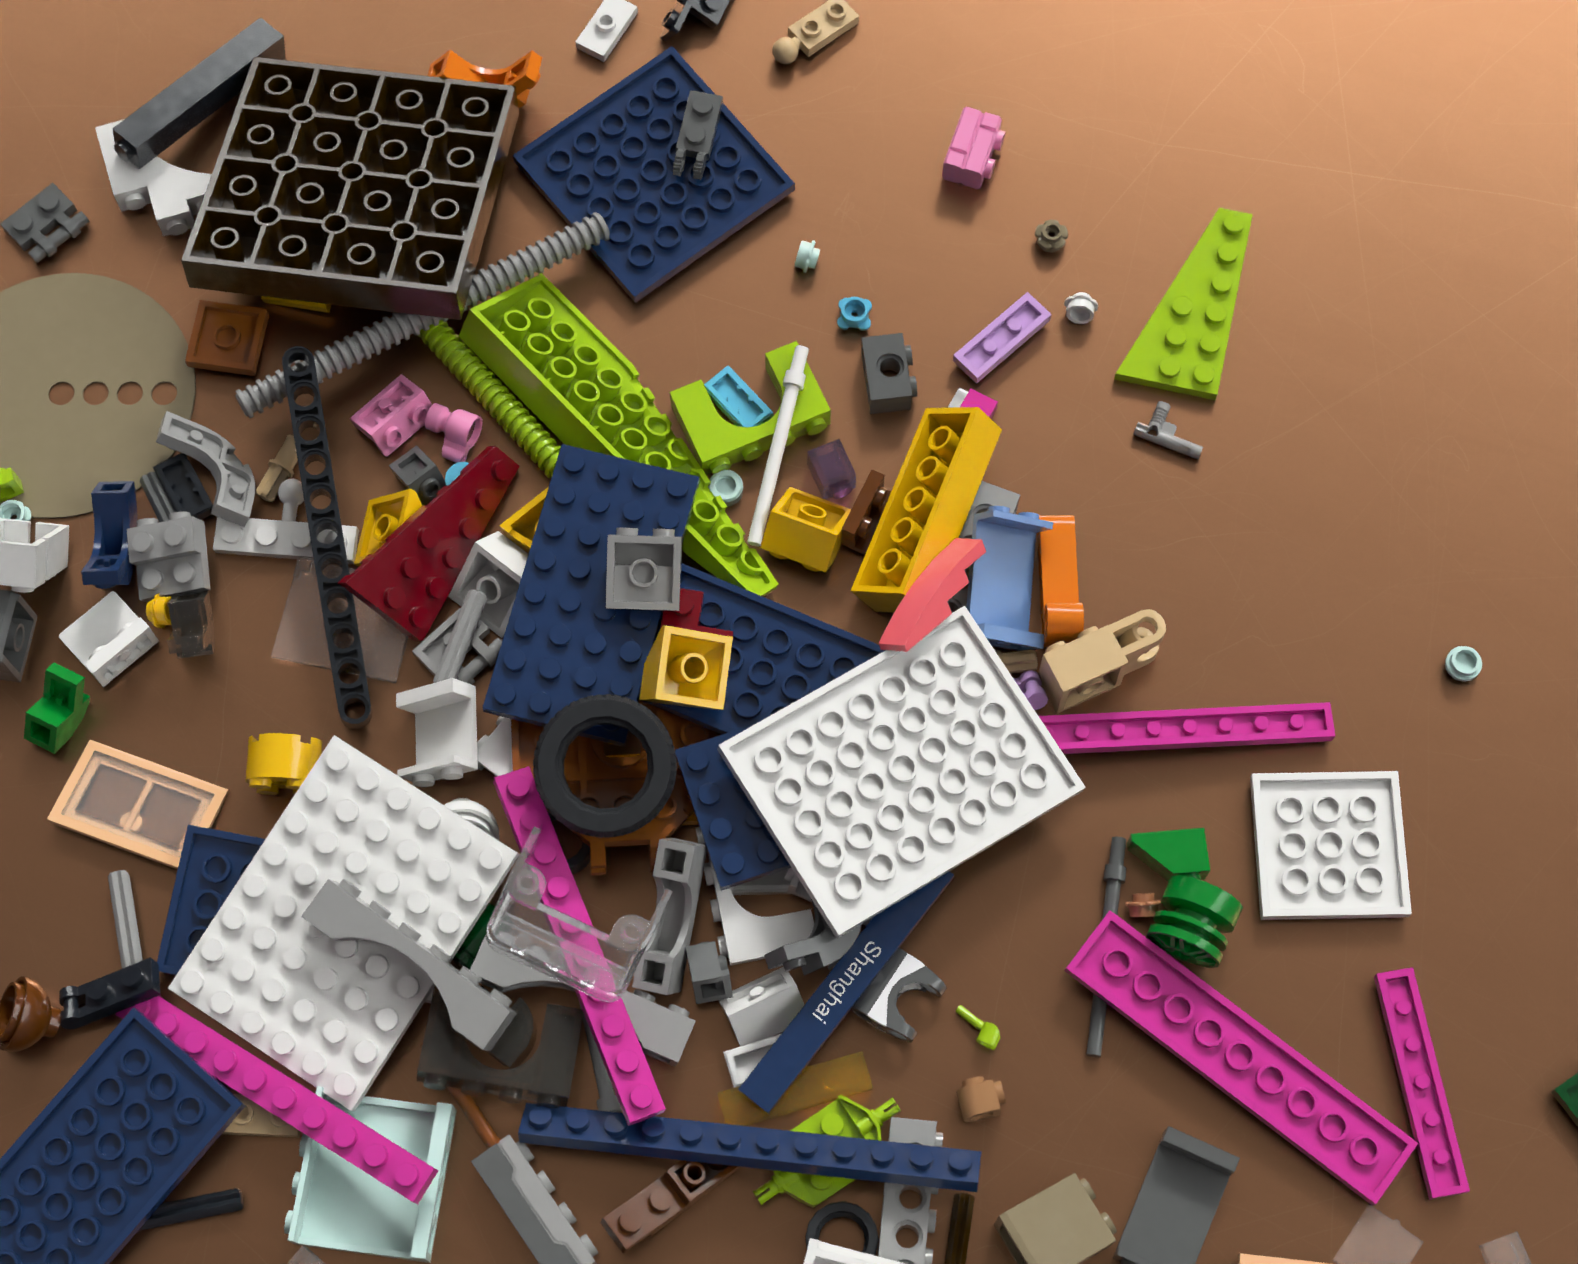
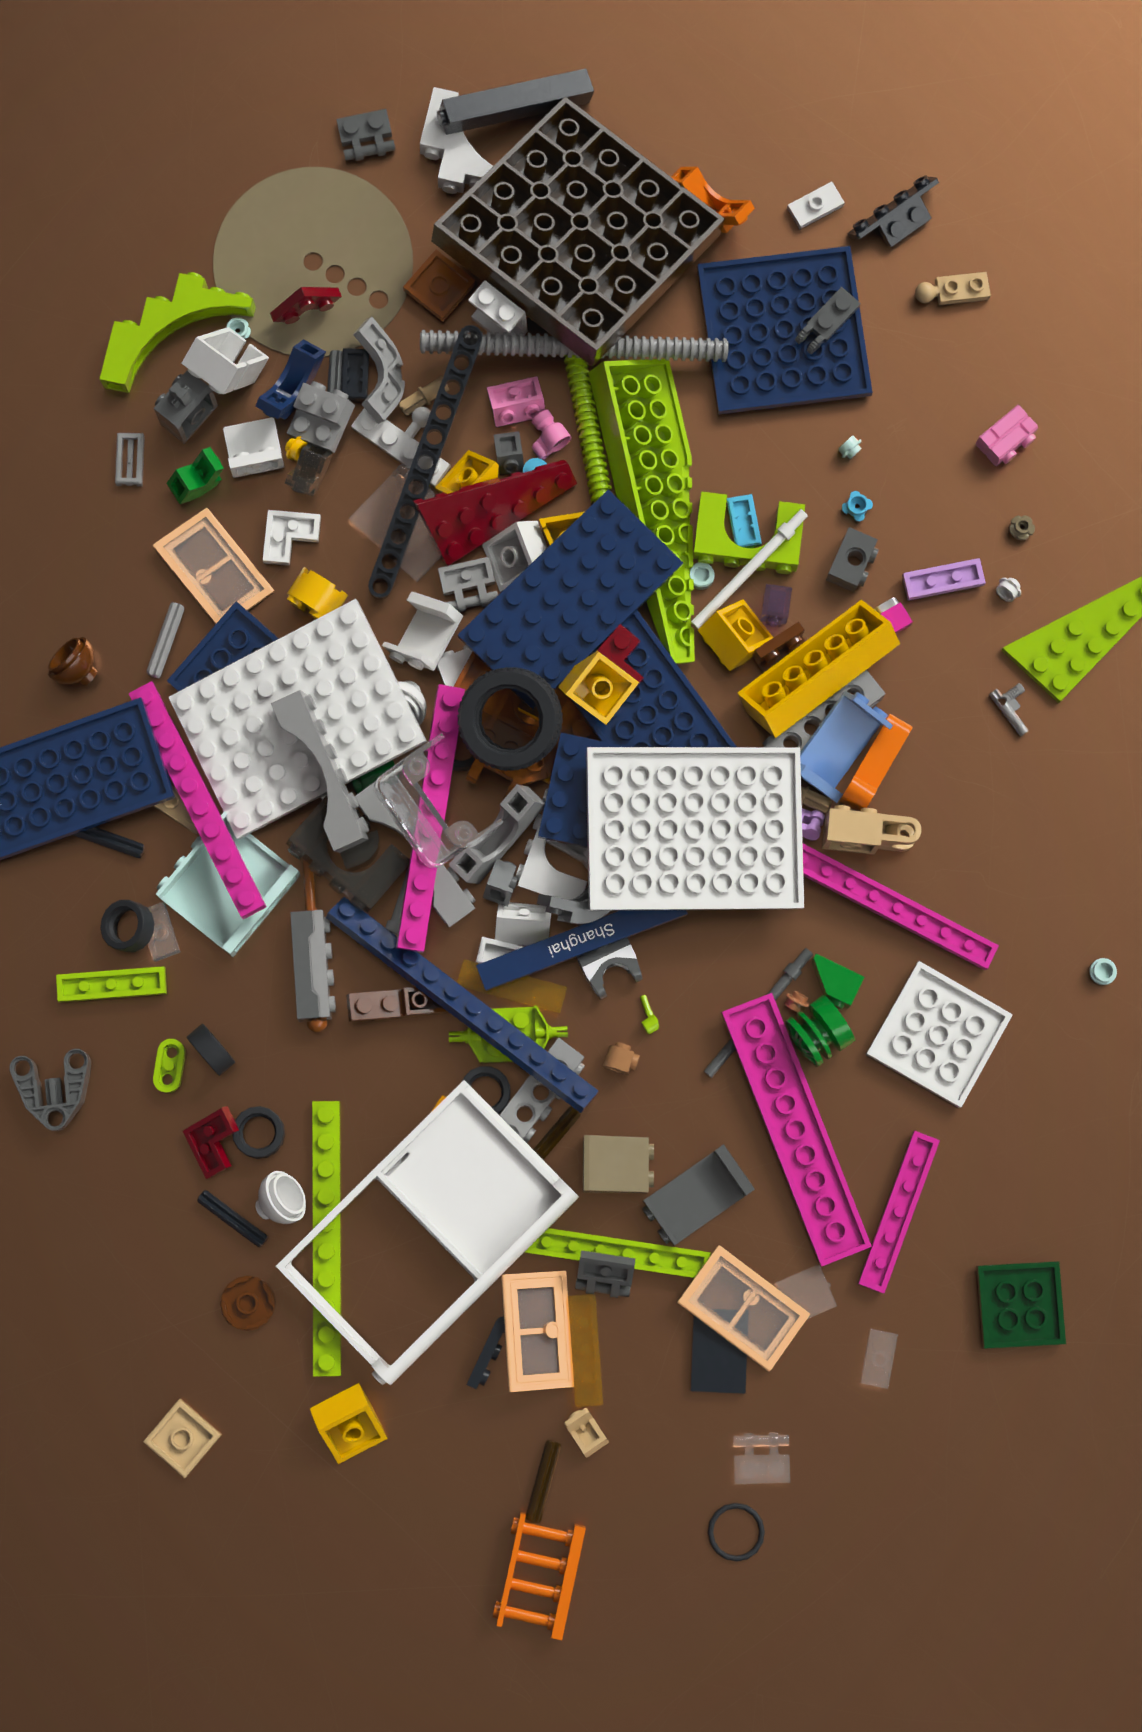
camera: 25 degrees right, 10 degrees up
black plate [59,957,161,1030] -> none
light grey axle [433,589,487,683] -> none
light grey plate [606,528,682,611] -> none
coral slope [878,538,986,652] -> none
none -> white plate [263,510,321,565]
none -> dark red plate [270,287,342,324]
none -> white panel [468,280,528,335]

